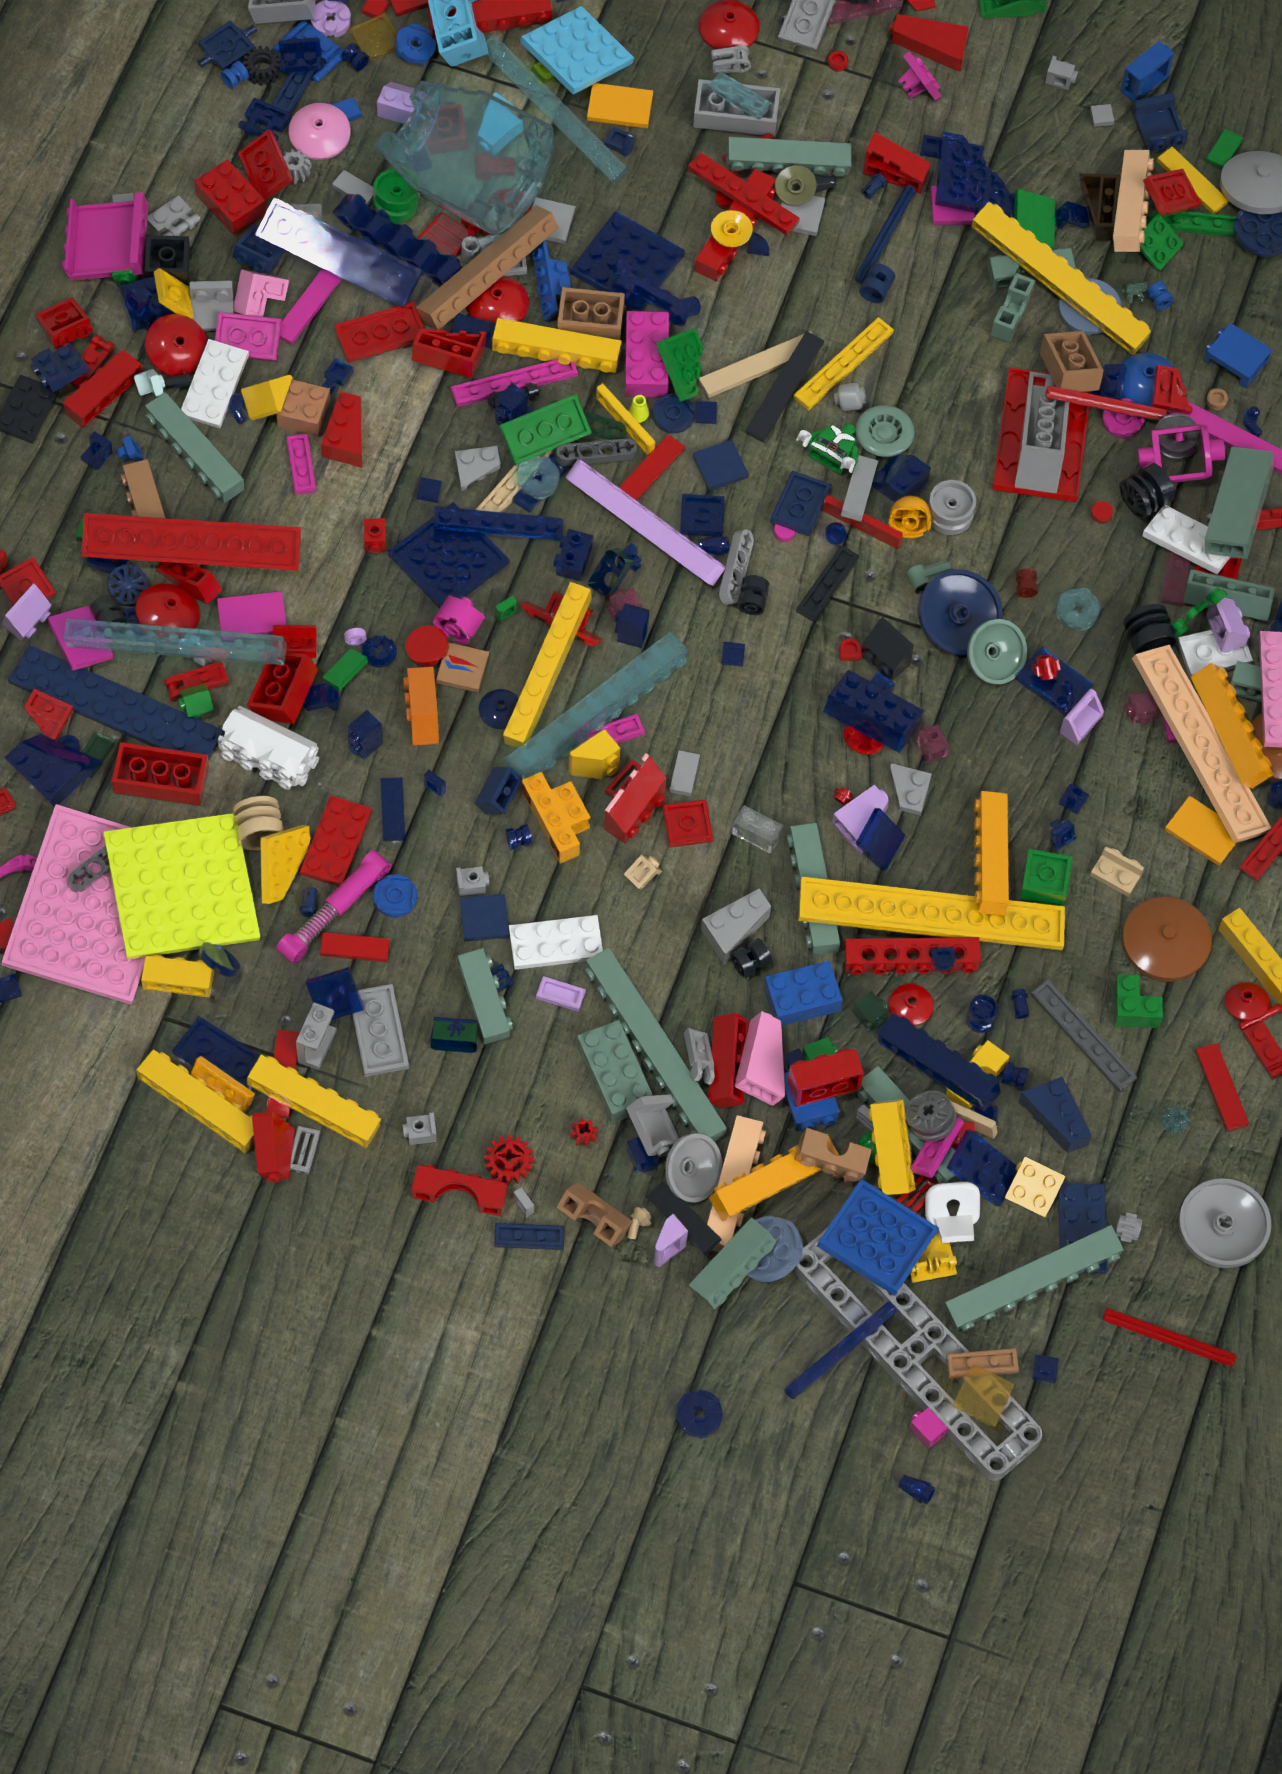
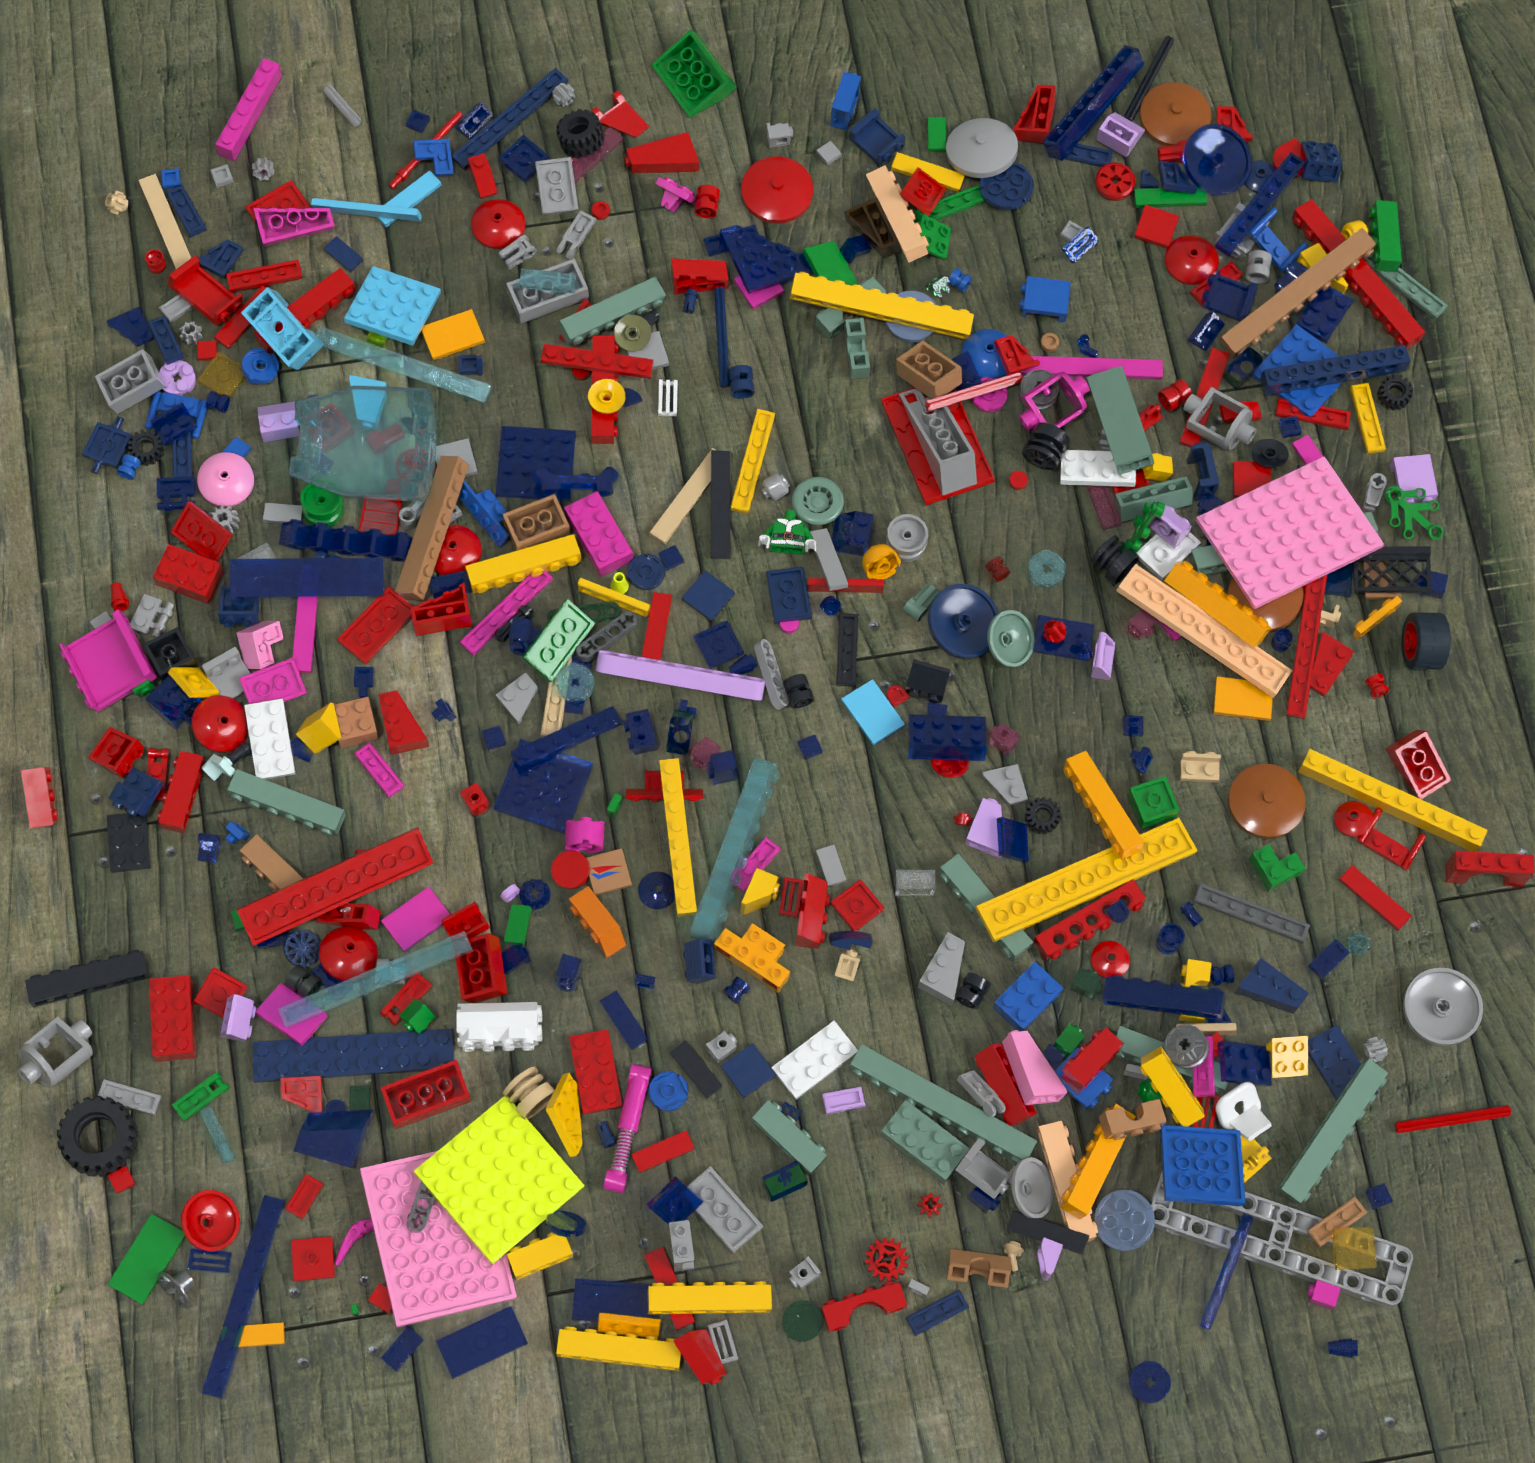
camera: 30 degrees left, 5 degrees up
green plate [656,328,703,402] -> none
sand green brick [689,1217,777,1310] -> none
none -> red cone [110,582,130,612]
none -> clear blue tile [431,698,457,722]
none -> clear blue tile [436,1306,528,1379]
none -> light grey hinge [556,211,597,260]
none -> white tile [658,380,678,416]
none -> black tile [670,1040,722,1099]
none -> red wheel [694,185,720,219]
none -> red dish [741,156,813,224]
none -> clear green tile [782,1300,823,1342]
none -> dark blue slope [829,931,873,950]
none -> medium azure tile [841,679,905,746]
none -> black tyre [1025,797,1061,834]
none -> yellow brick [1143,453,1173,482]
none -> clear blue plate [1308,939,1350,980]

